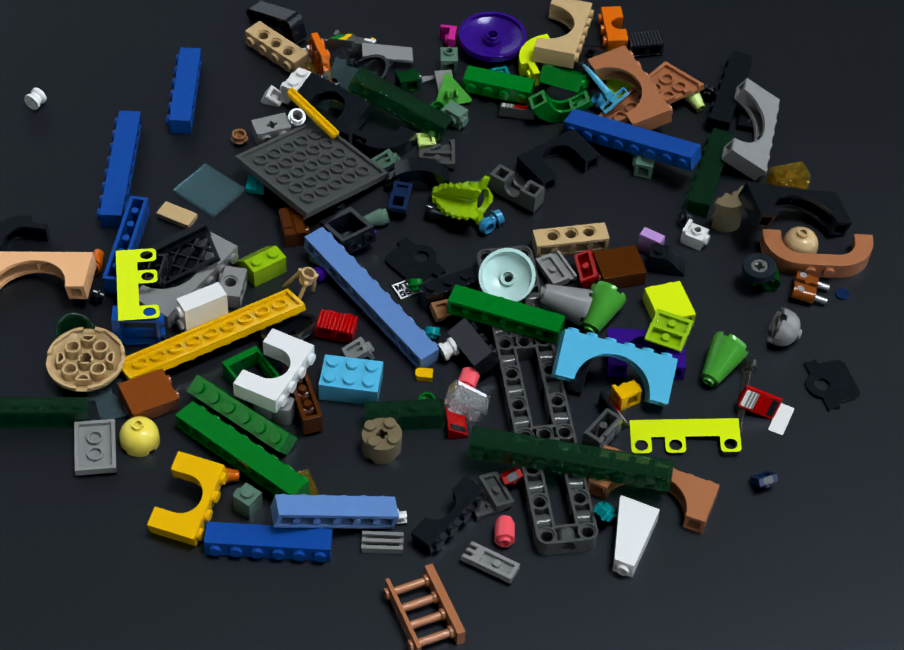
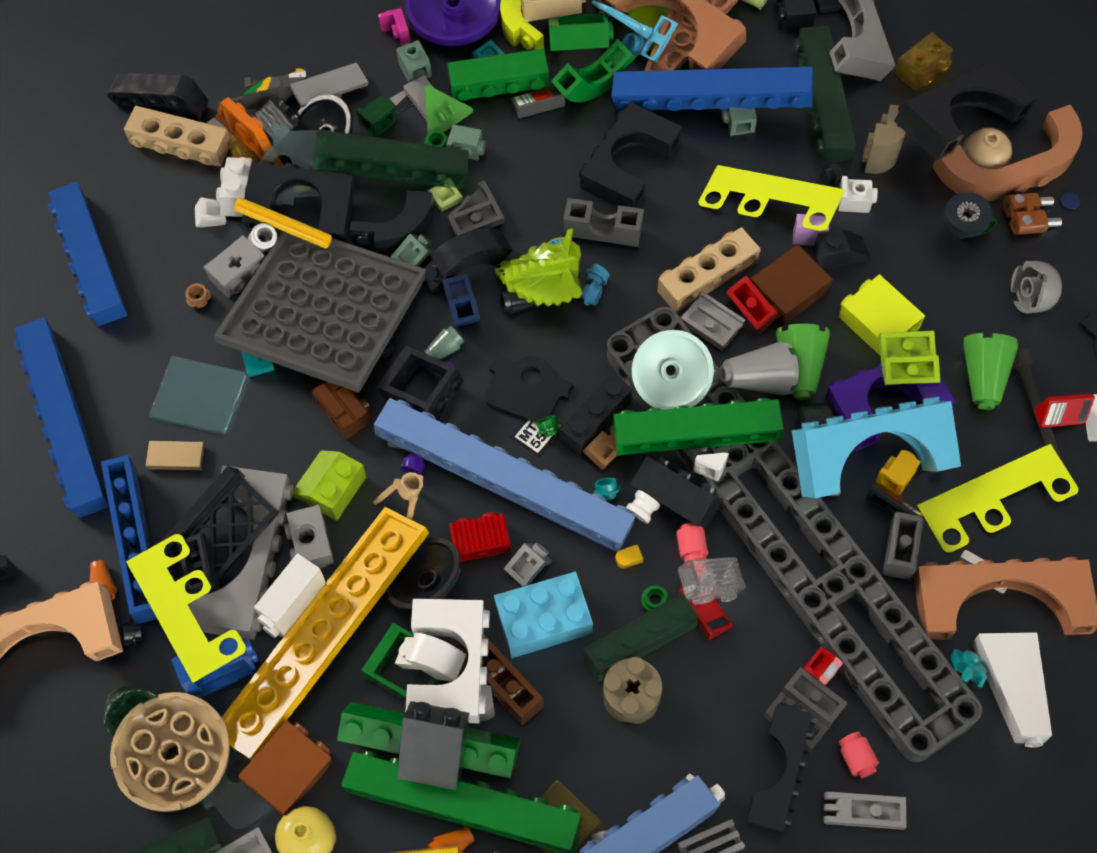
camera: 20 degrees left, 15 degrees up
clear green brick [467,426,674,492] -> none
none -> white brick [395,633,466,681]
none -> black brick [397,701,470,790]
none -> white slope [693,453,729,481]
none -> neon yellow piece [698,165,845,231]

